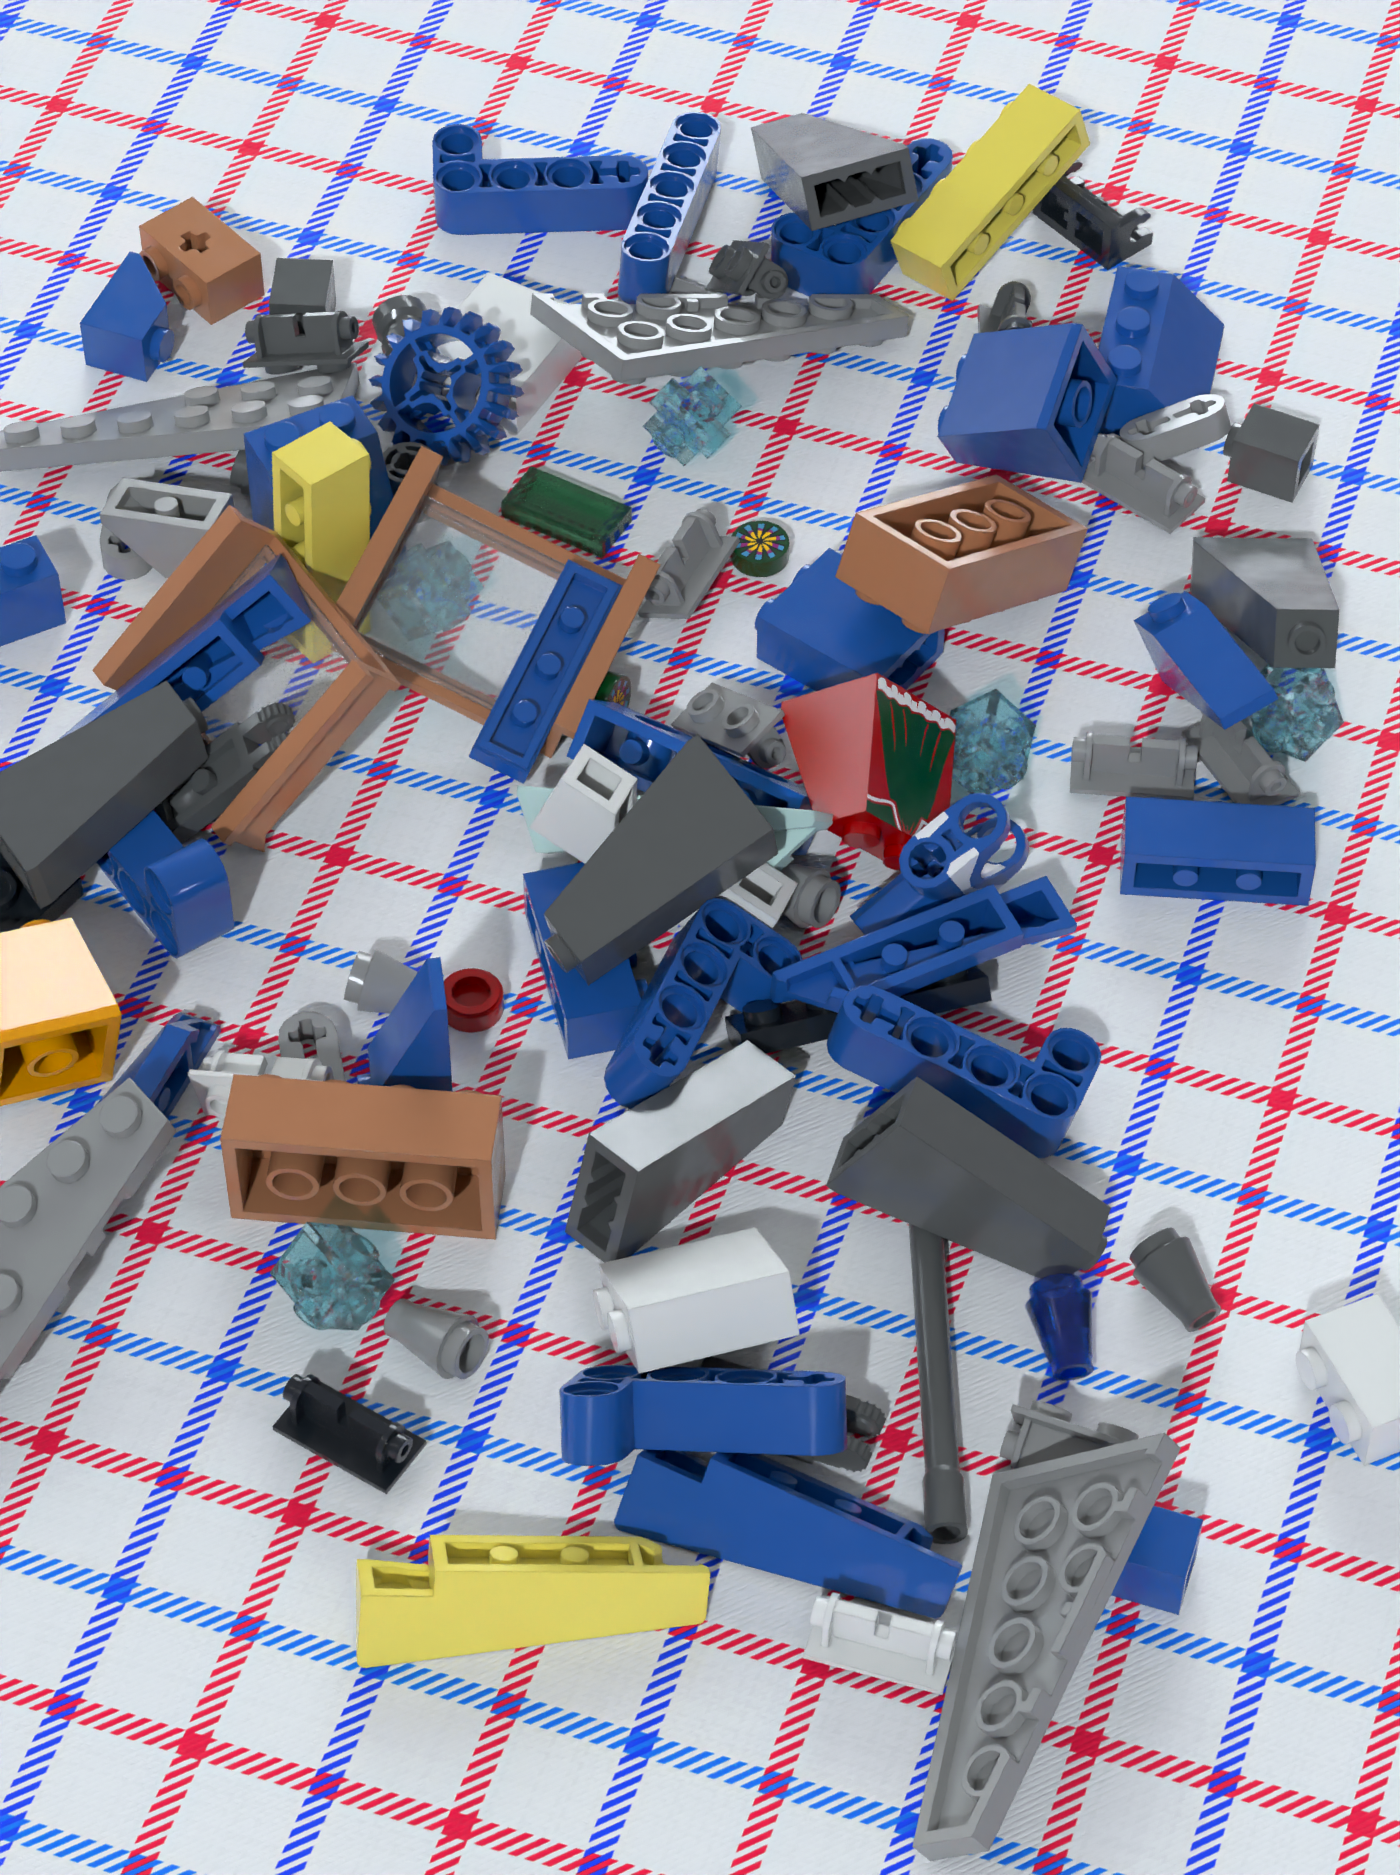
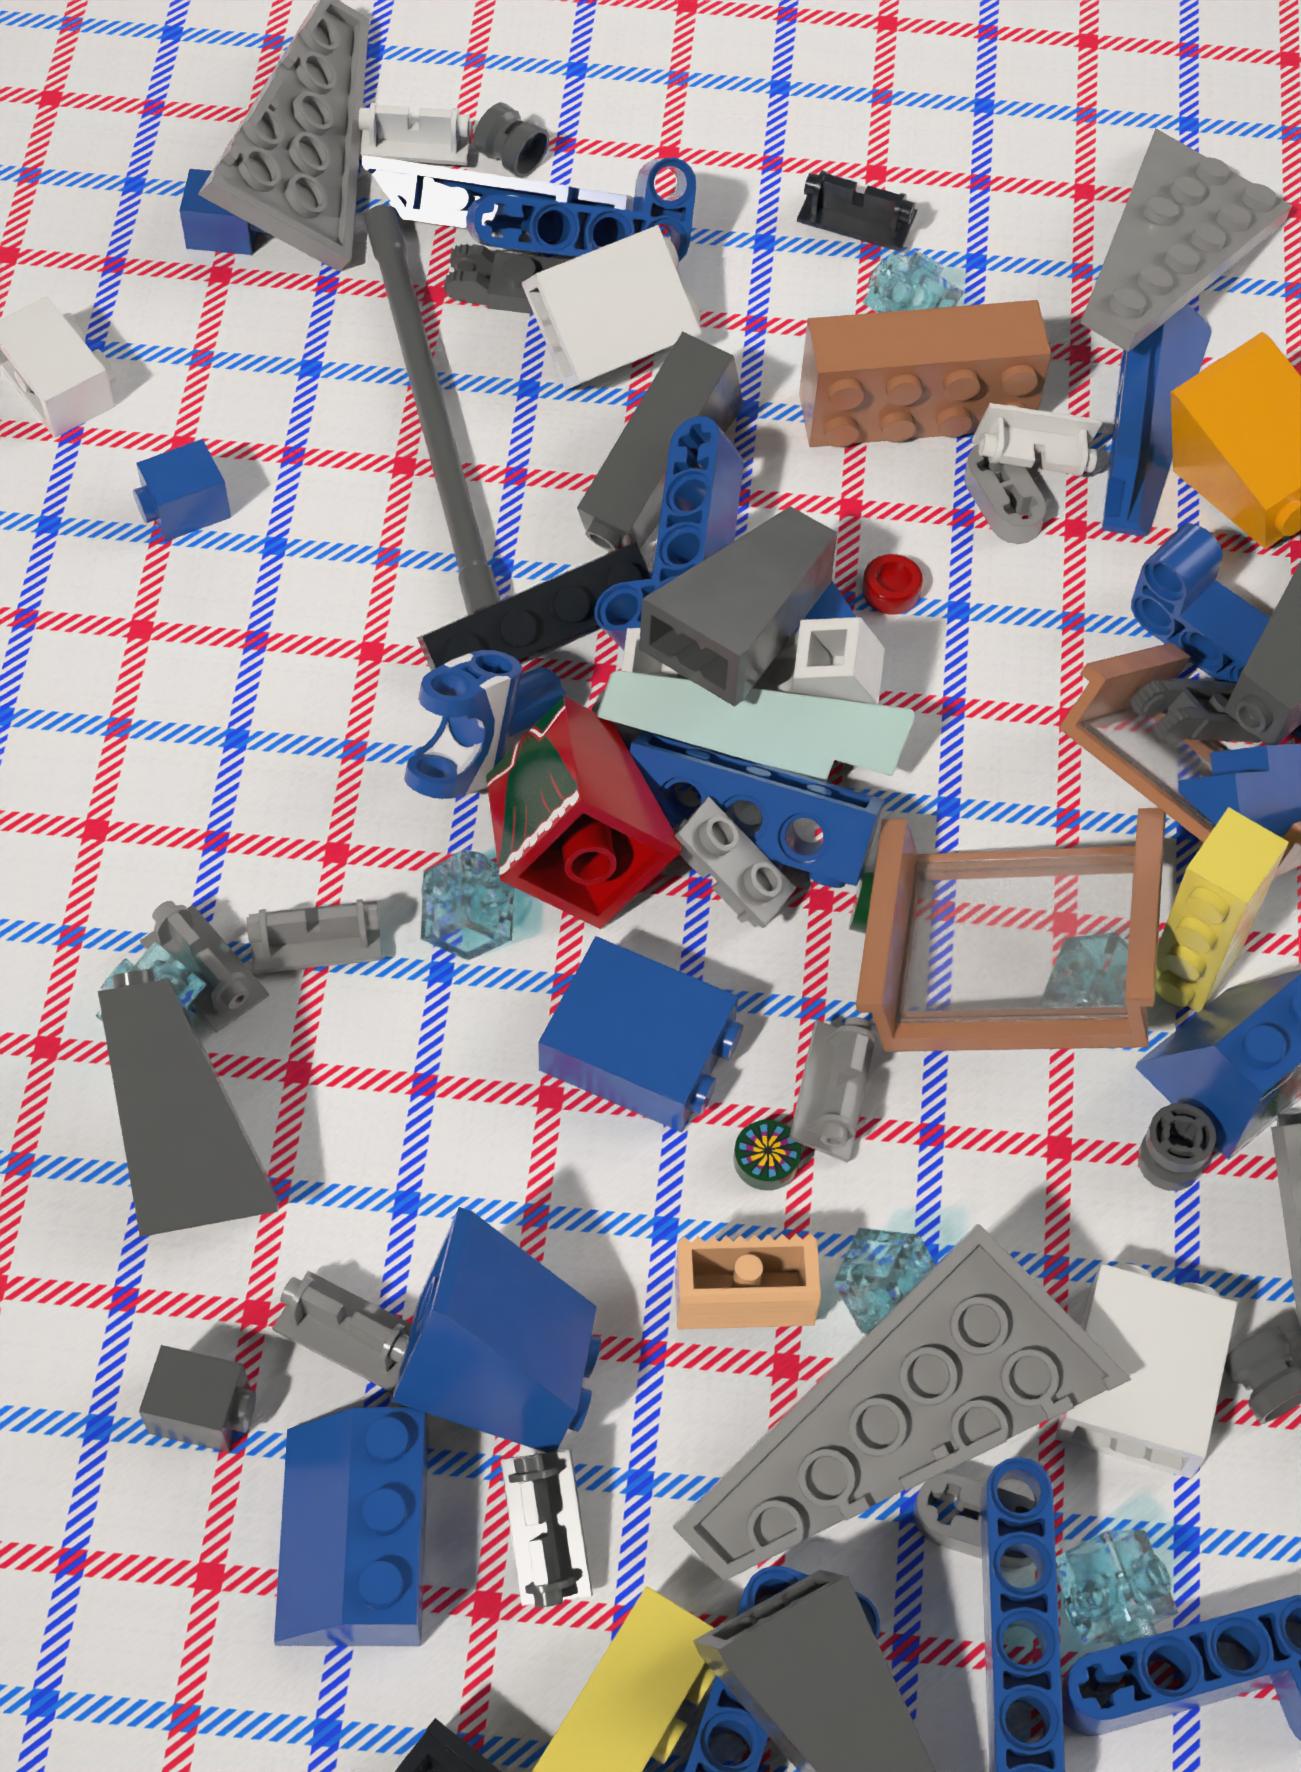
camera: 165 degrees right, 10 degrees up
light grey cone [344,949,418,1014] -> none
light yellow wedge [356,1535,711,1668] -> none
blue slope [357,957,453,1092] -> none
blue gear [368,307,525,466] -> none
light grey cone [384,1298,489,1379] -> none
blue tile [469,559,622,784] -> none
clear green tile [501,466,632,558] -> none
dark grey hinge [706,240,788,299] -> none
blue wedge [770,876,1077,1013] -> none
blue beam [826,986,1101,1158] -> none
dark grey slope [826,1077,1111,1286] -> none
nougat brick [835,475,1088,634] -> none
light grey hinge [1000,1401,1139,1469] -> none
clear blue cone [1025,1274,1094,1381] -> none
light grey beam [1120,394,1231,466] -> none
blue brick [1120,797,1316,906] -> none
dark grey cone [1129,1228,1222,1332] -> none
blue slope [1133,591,1278,730] -> none
none -> blue brick [133,439,231,542]
none -> dark grey wheel [473,102,549,178]
none -> light nougat brick [675,1233,821,1329]
none -> clear light blue brick [1056,1530,1179,1646]

